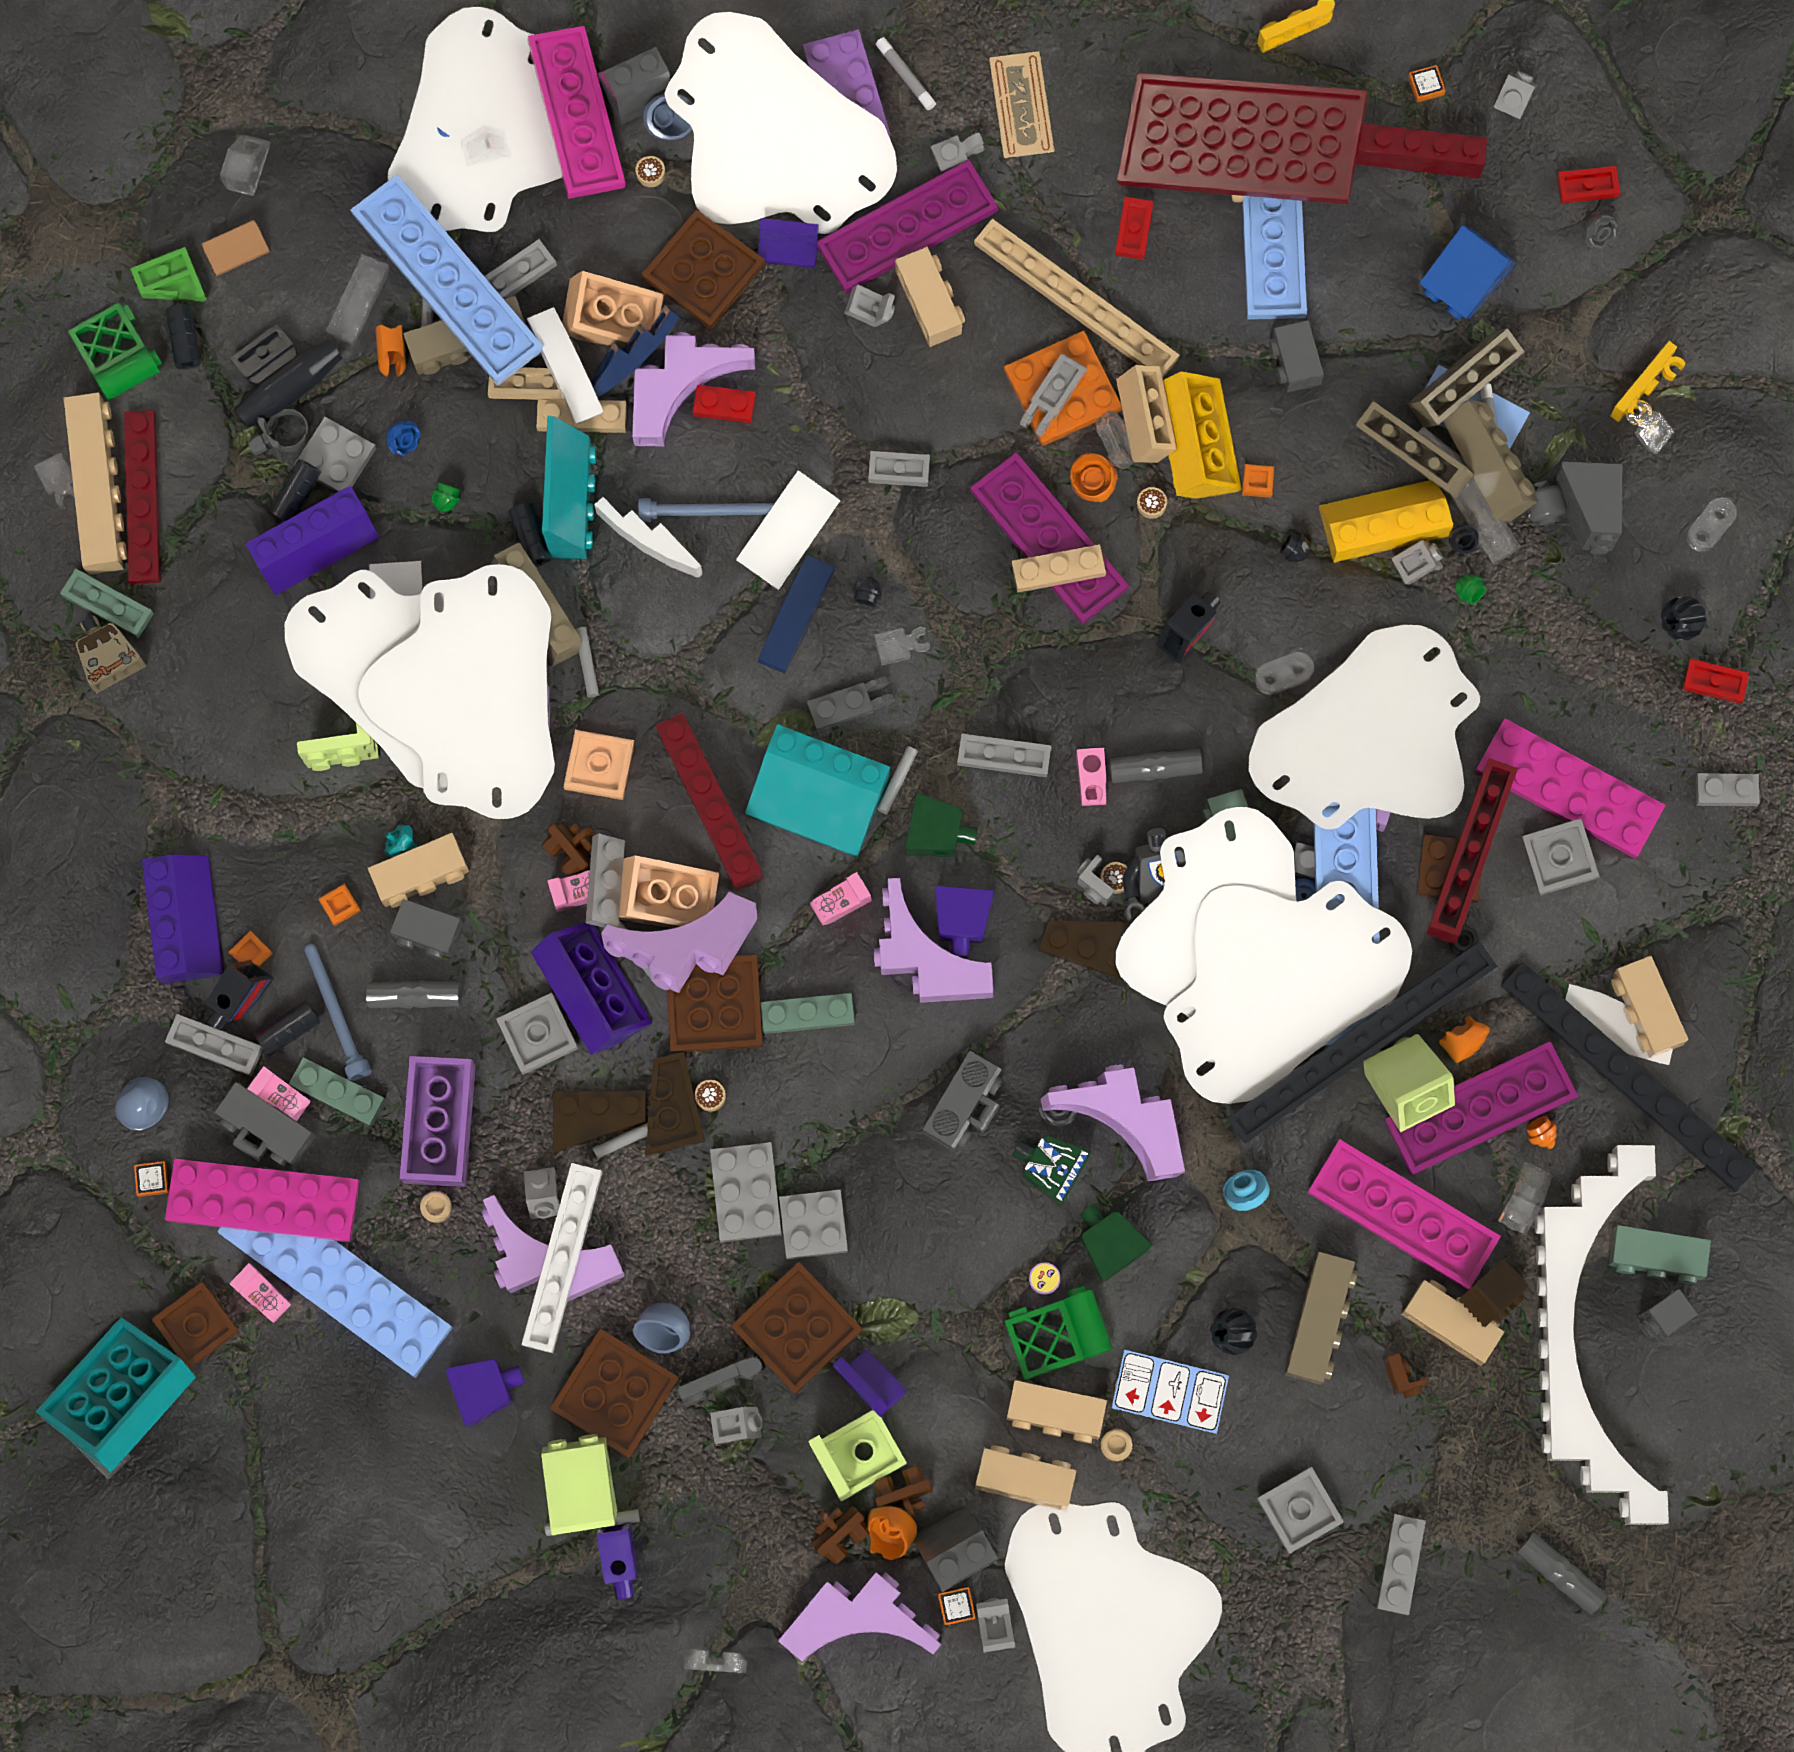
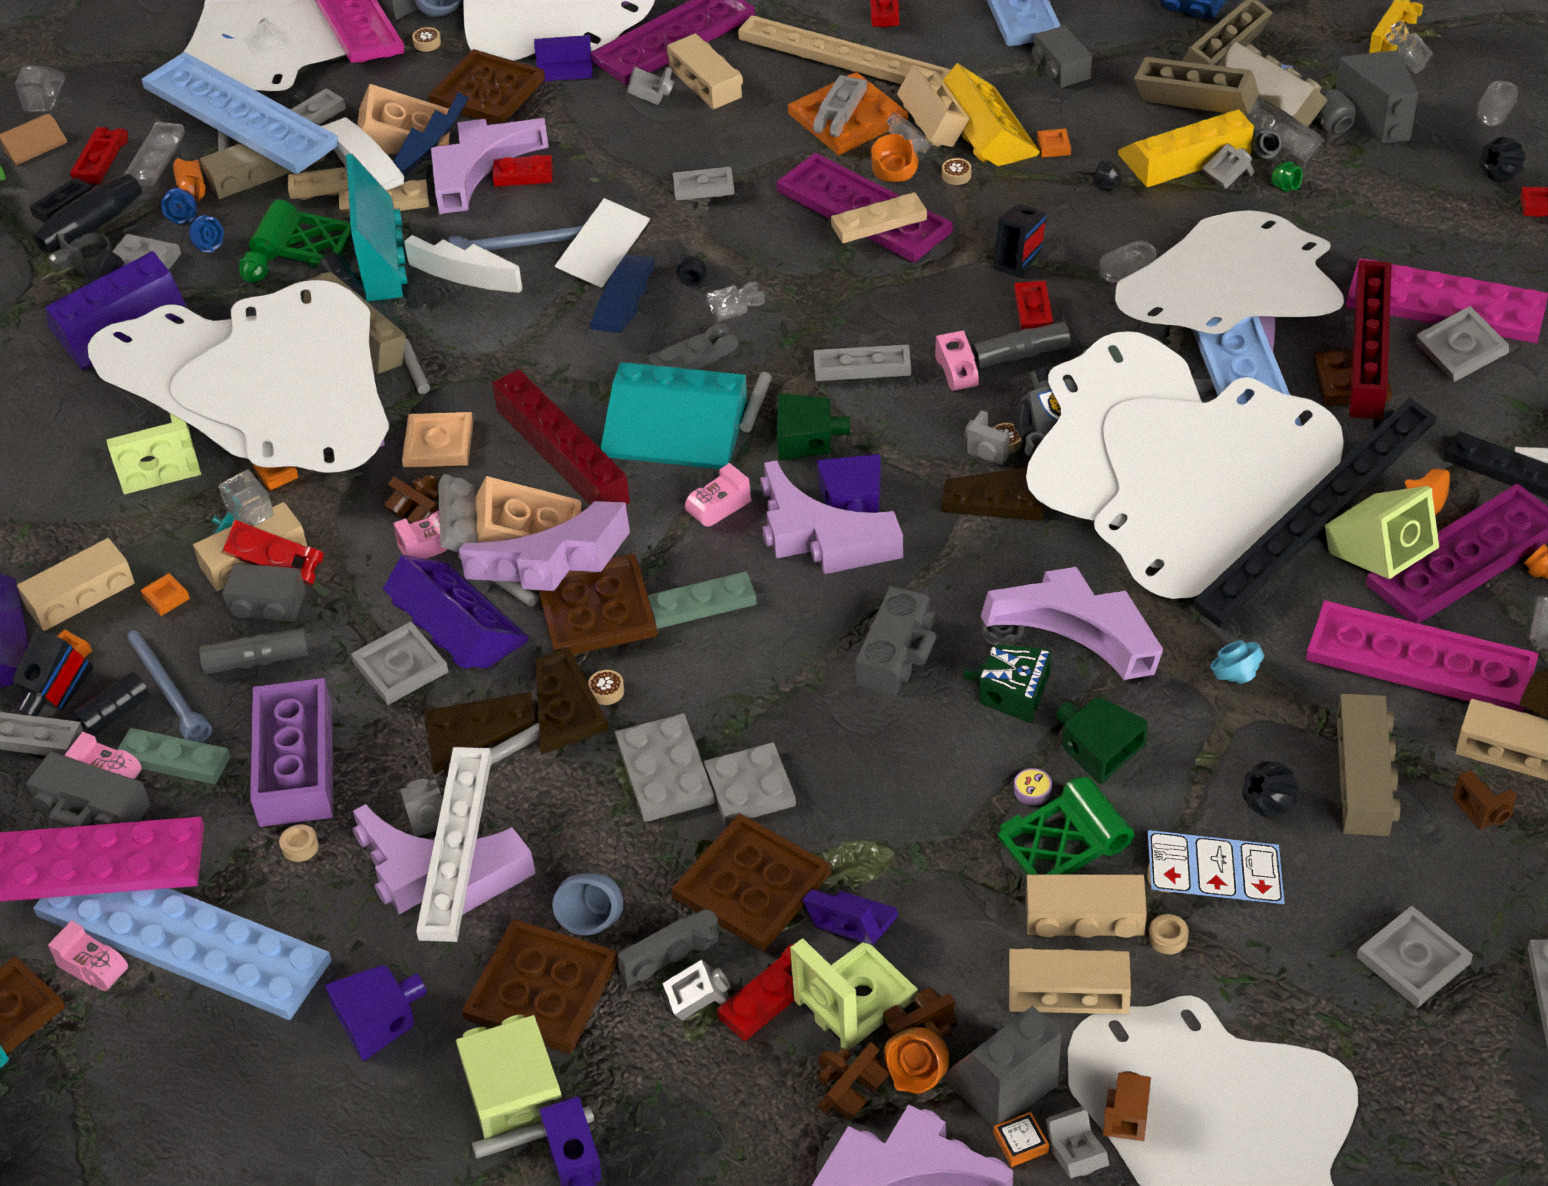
camera: 10 degrees left, 30 degrees down
none -> tan brick [17,538,135,631]
none -> red plate [70,127,128,184]
none -> blue plate [161,188,197,224]
none -> clear brick [219,469,274,526]
none -> red plate [221,519,325,586]
none -> green piece [249,199,352,268]
none -> red plate [717,943,795,1042]
none -> red plate [1014,281,1053,330]
none -> dark orange brick [1103,1071,1151,1141]

